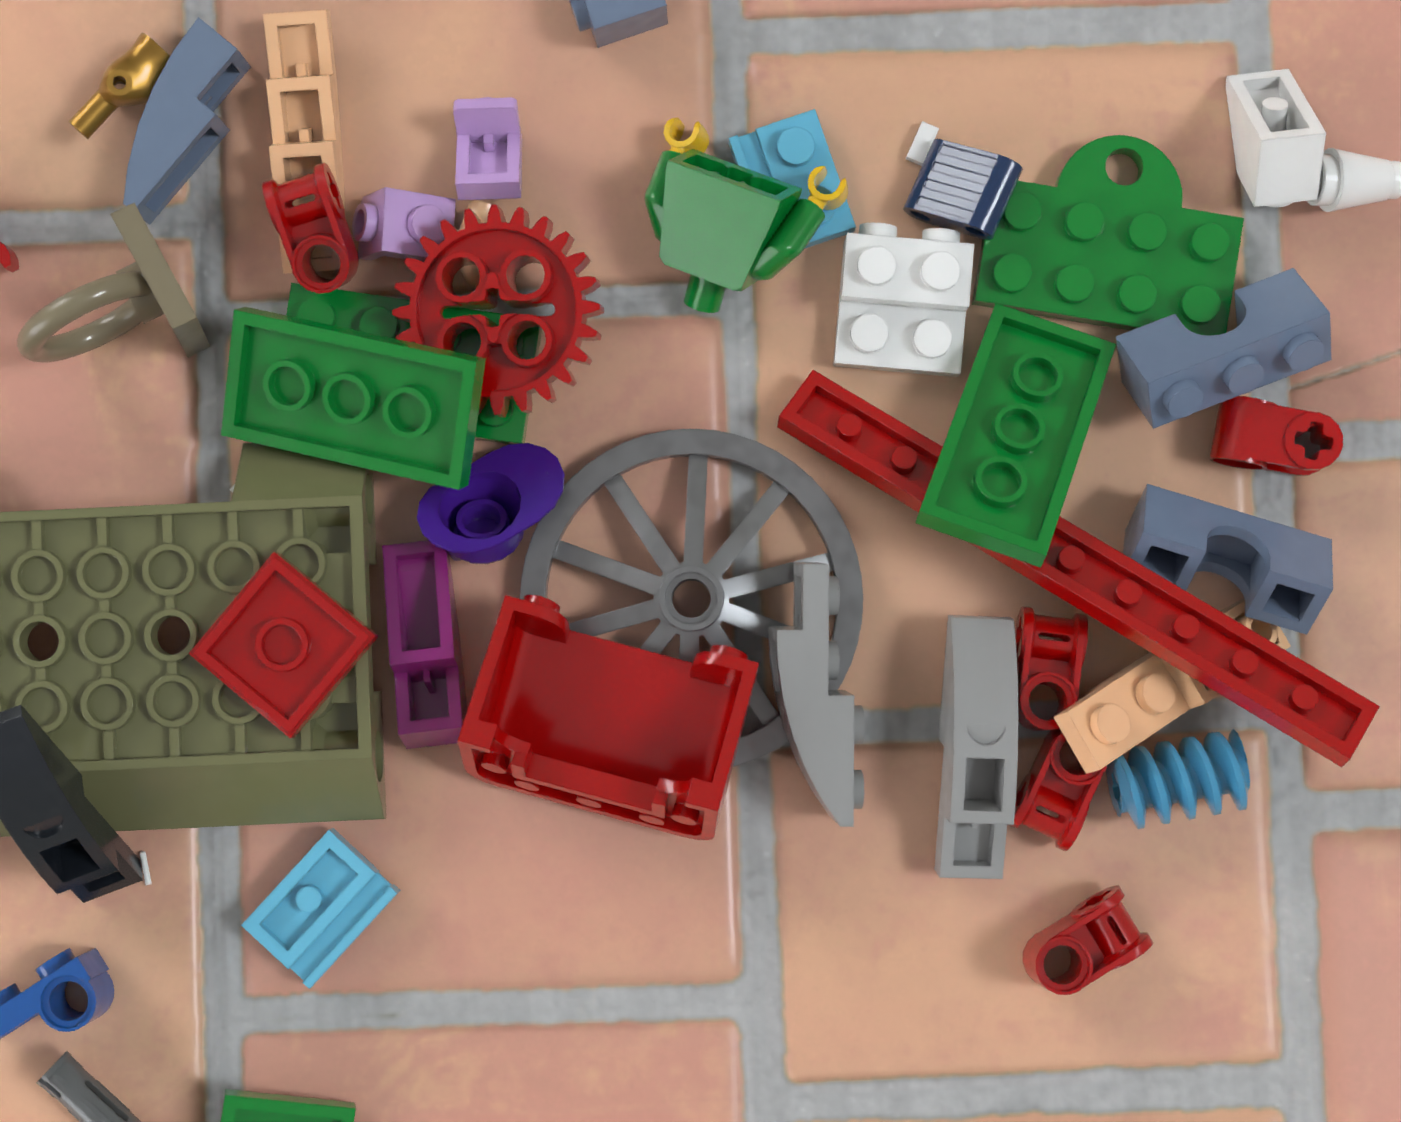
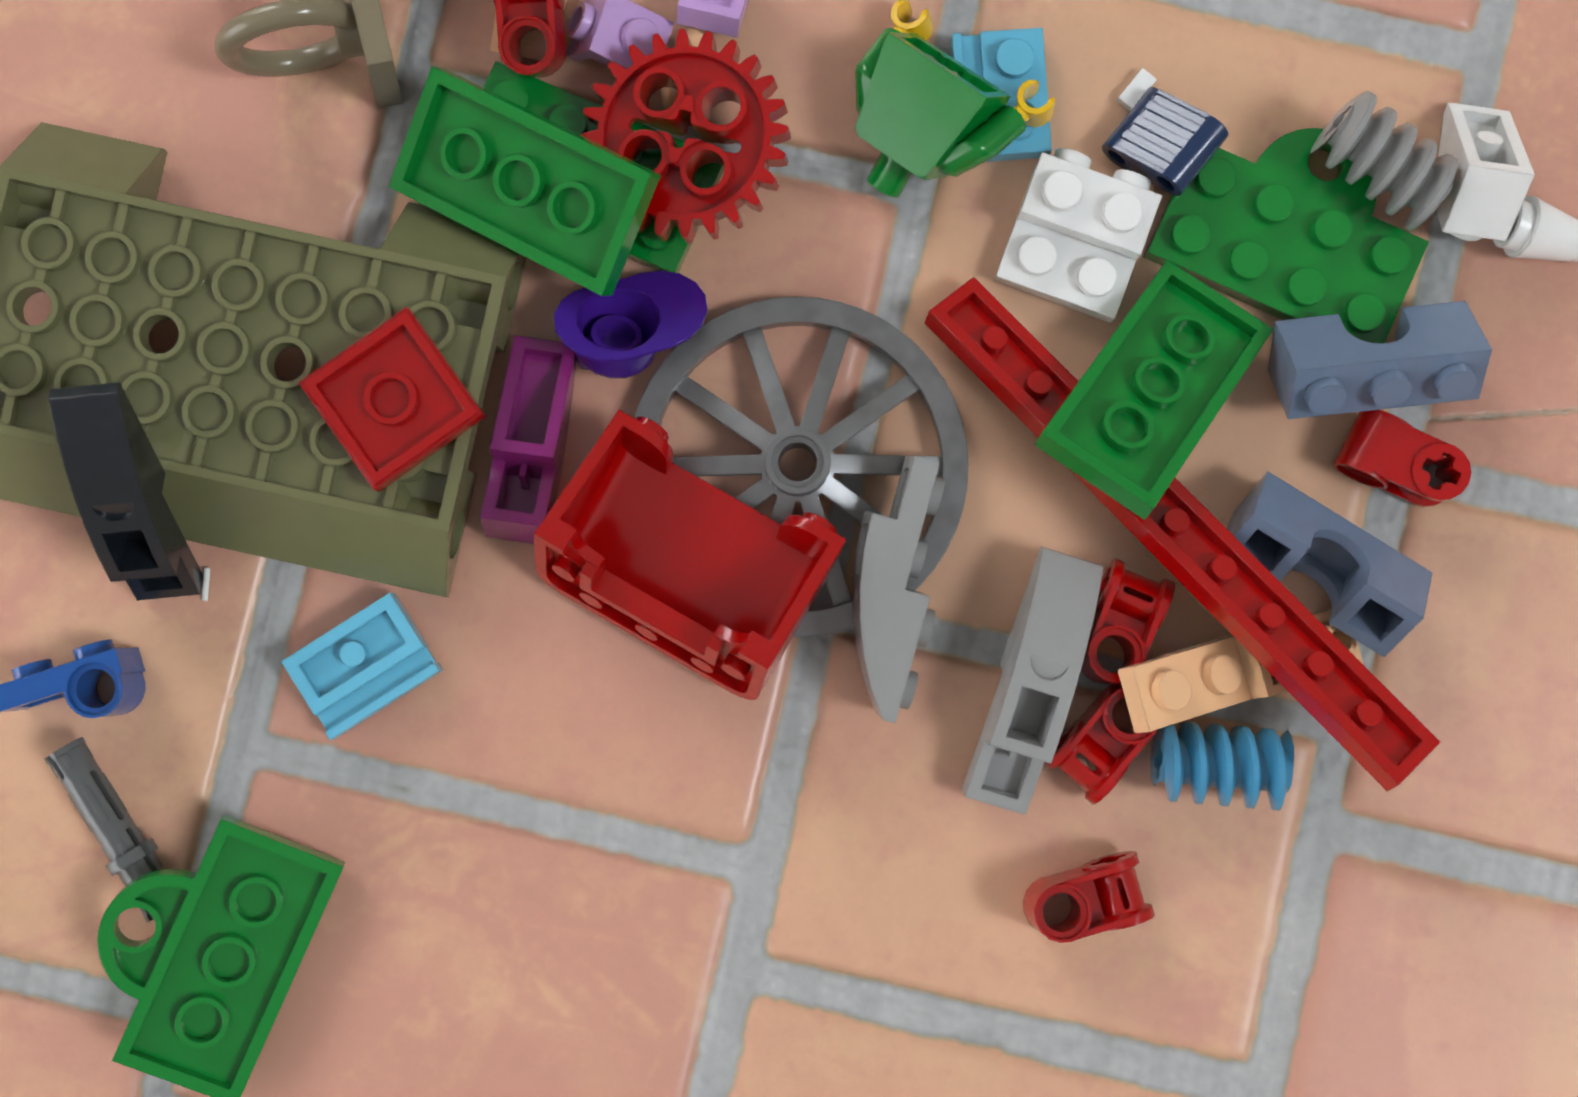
camera: 15 degrees right, 0 degrees up
none -> light grey piece [1310,91,1458,231]

